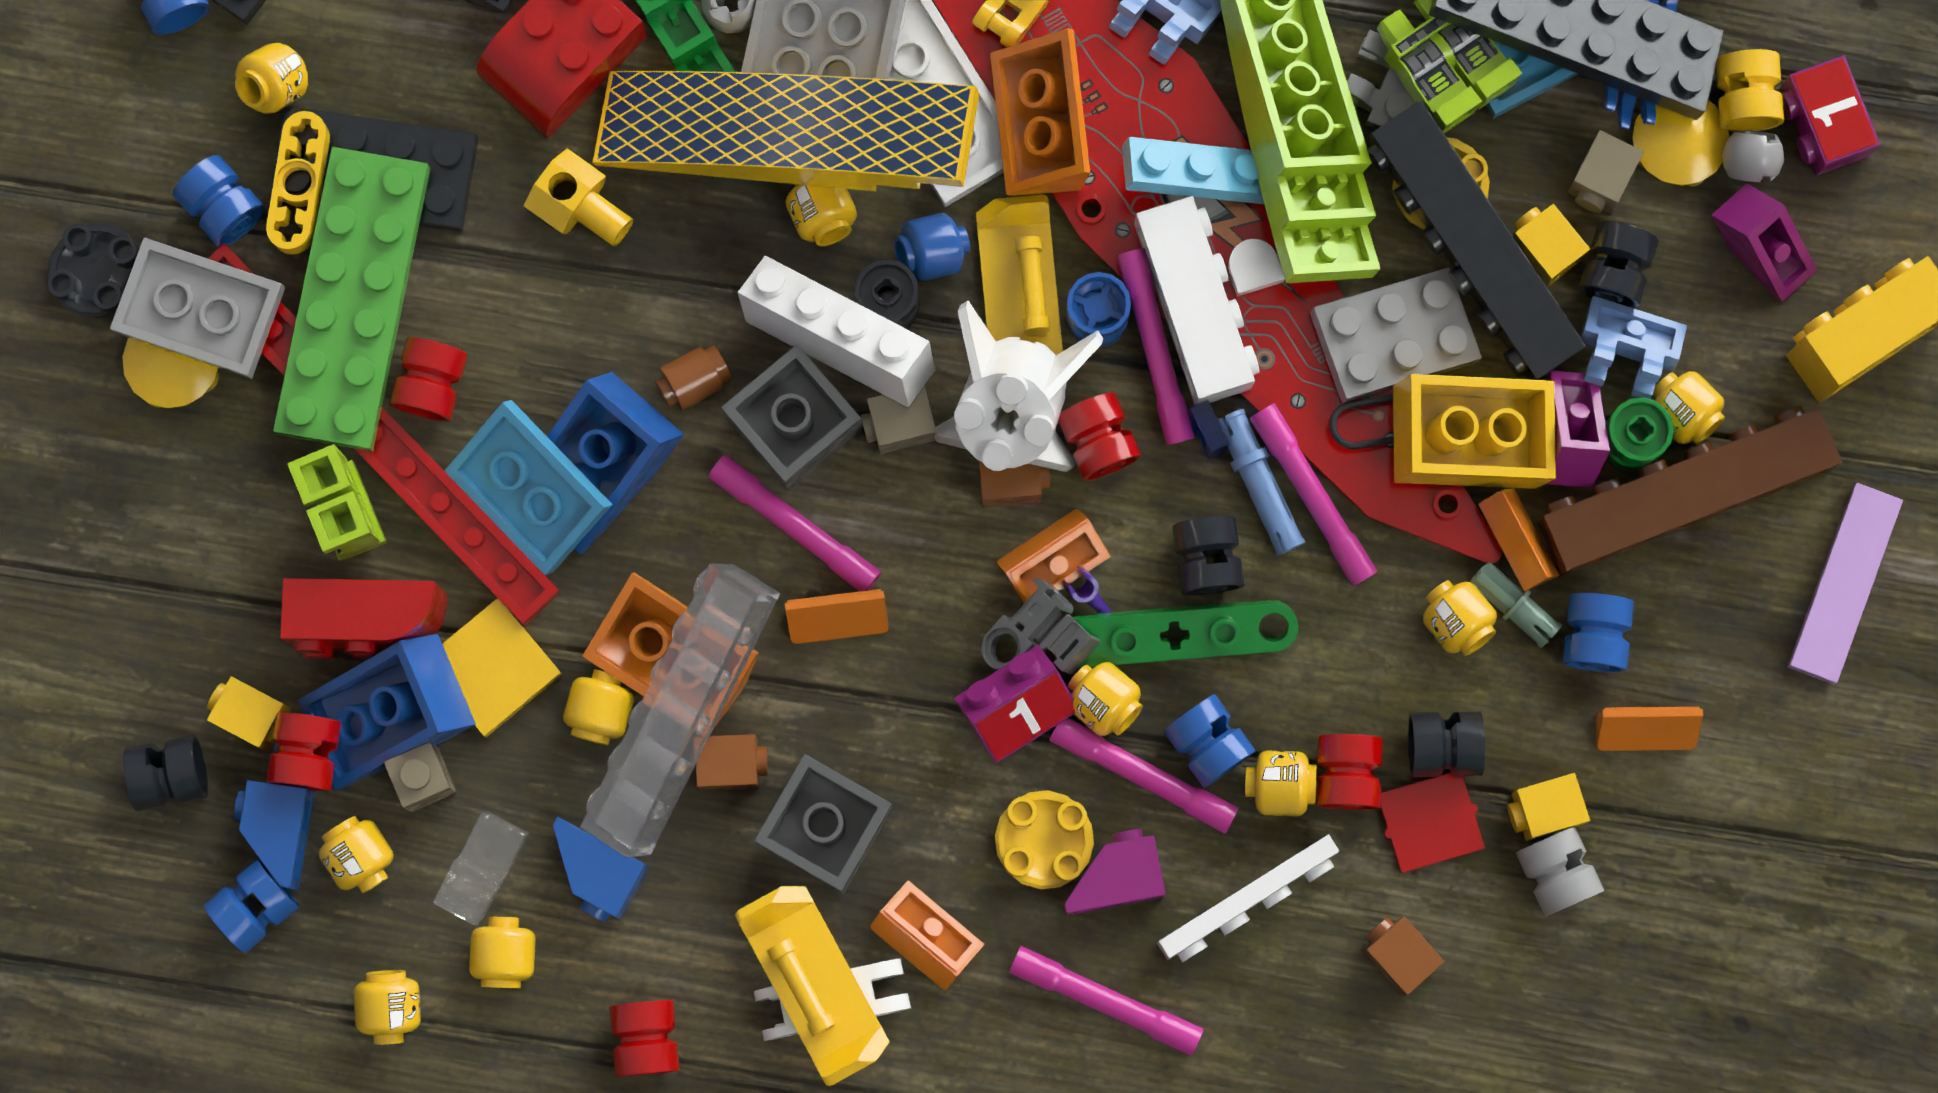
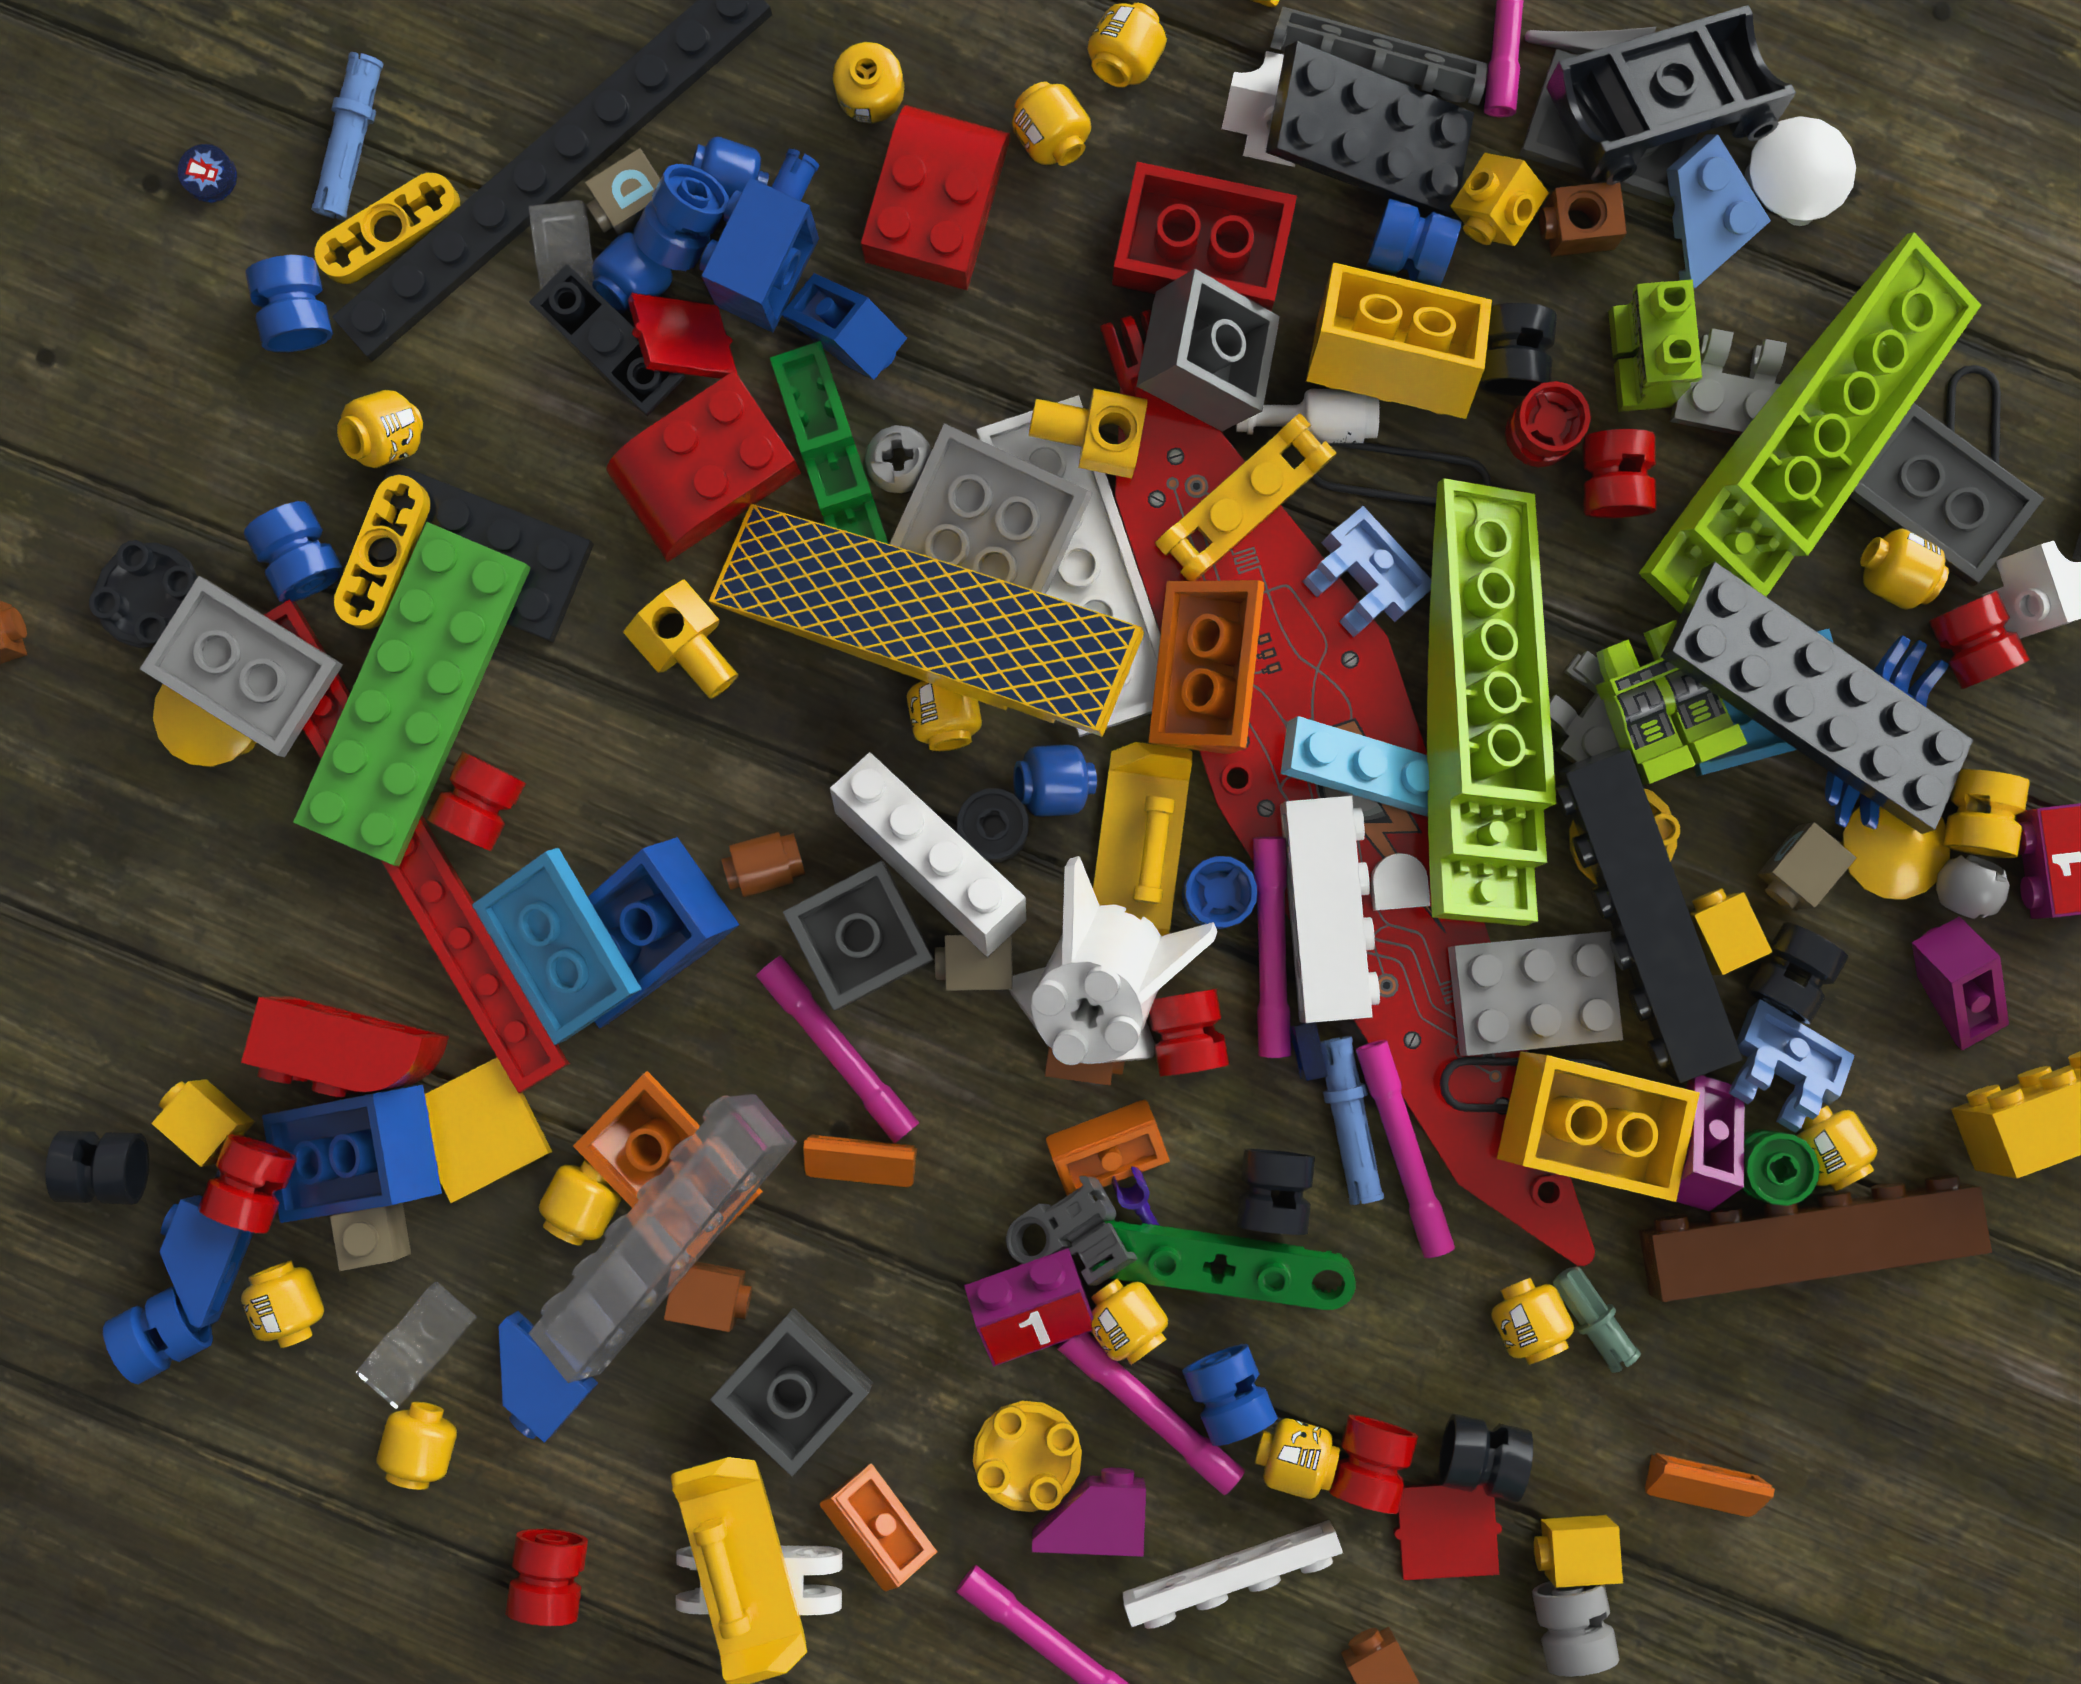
camera: 10 degrees right, 5 degrees up
lime hips [287,444,387,562] -> none
yellow head [353,970,421,1045] -> none
orange slope [1478,488,1560,592] -> none
blue wheel [1562,593,1634,673] -> none
lavender tile [1787,482,1903,685] -> none

